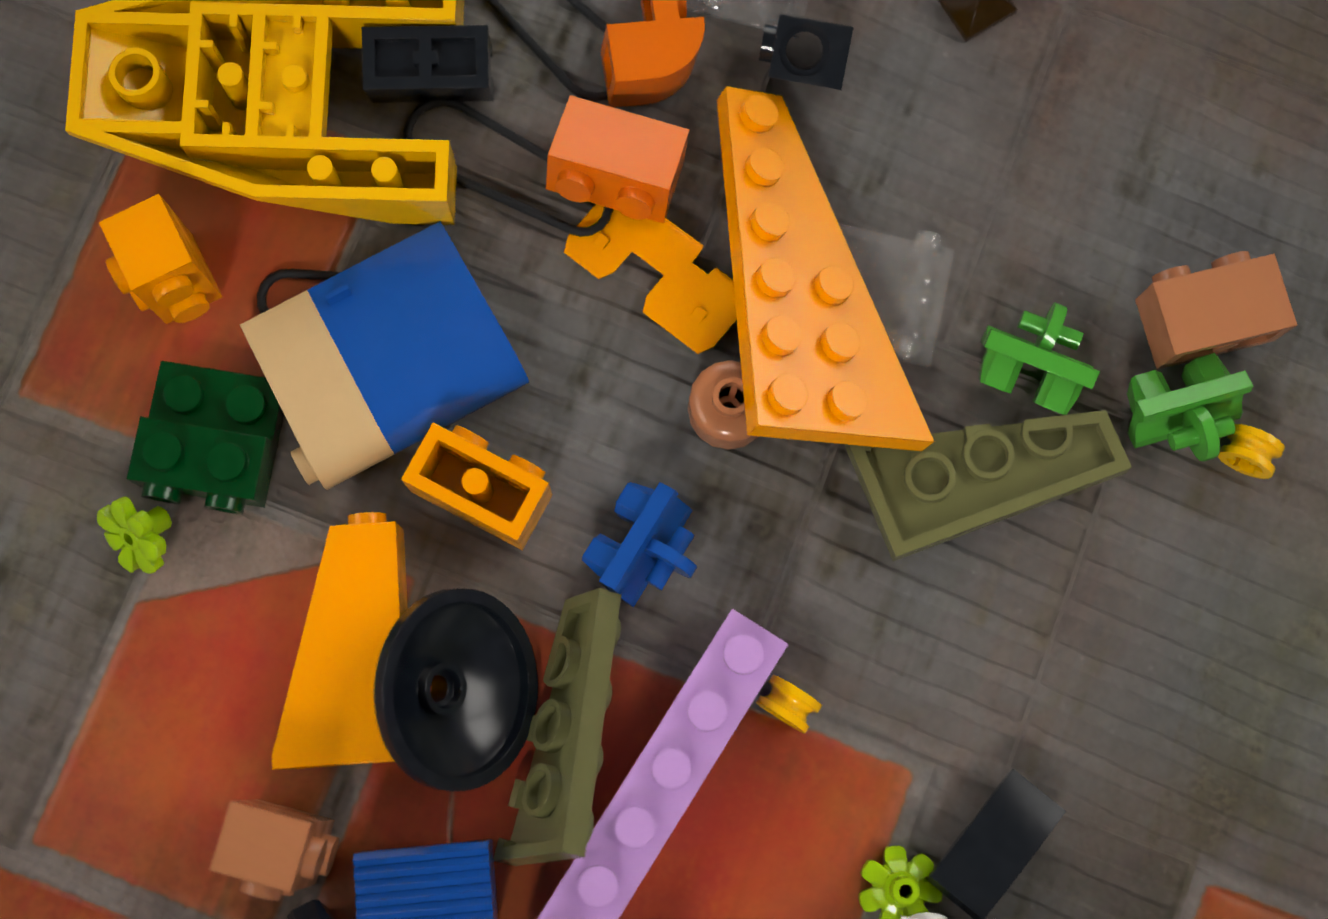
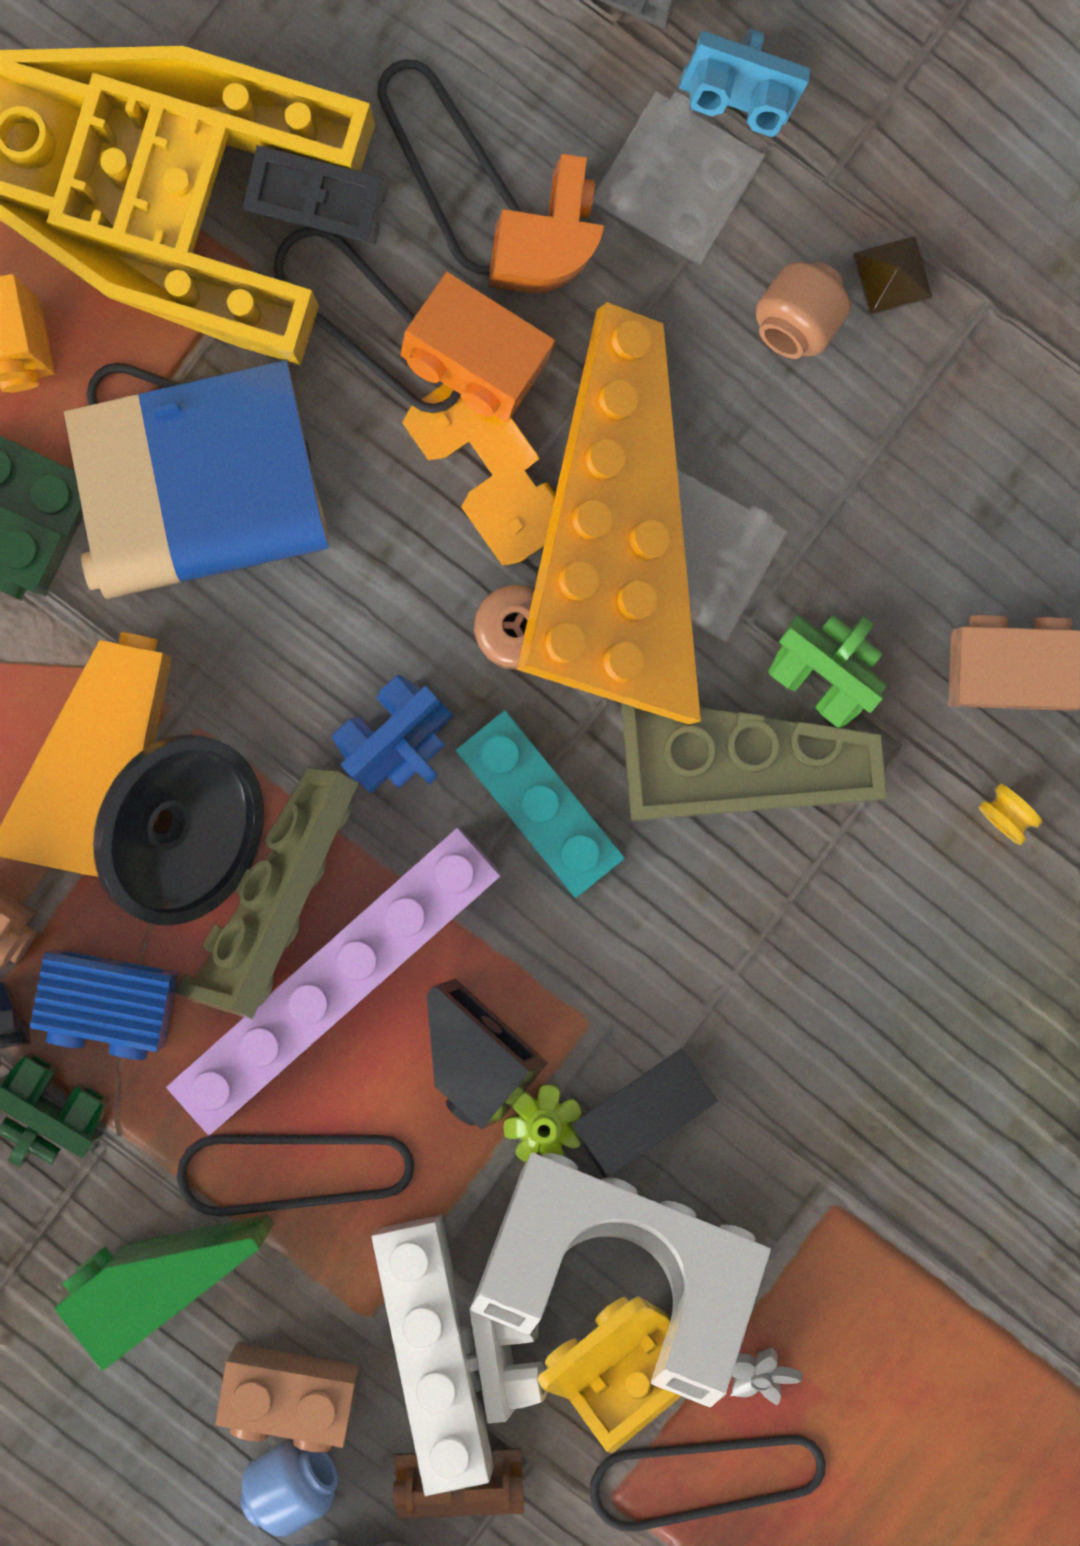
camera: 15 degrees right, 10 degrees up
light orange brick [401,422,552,551] -> none
yellow bush [756,675,822,734] -> none
black brick [759,13,854,90] -> none
bright green hips [1127,353,1253,461] -> none
none -> black slope [426,979,548,1129]
none -> teal plate [456,710,625,898]
none -> nougat head [755,262,851,359]

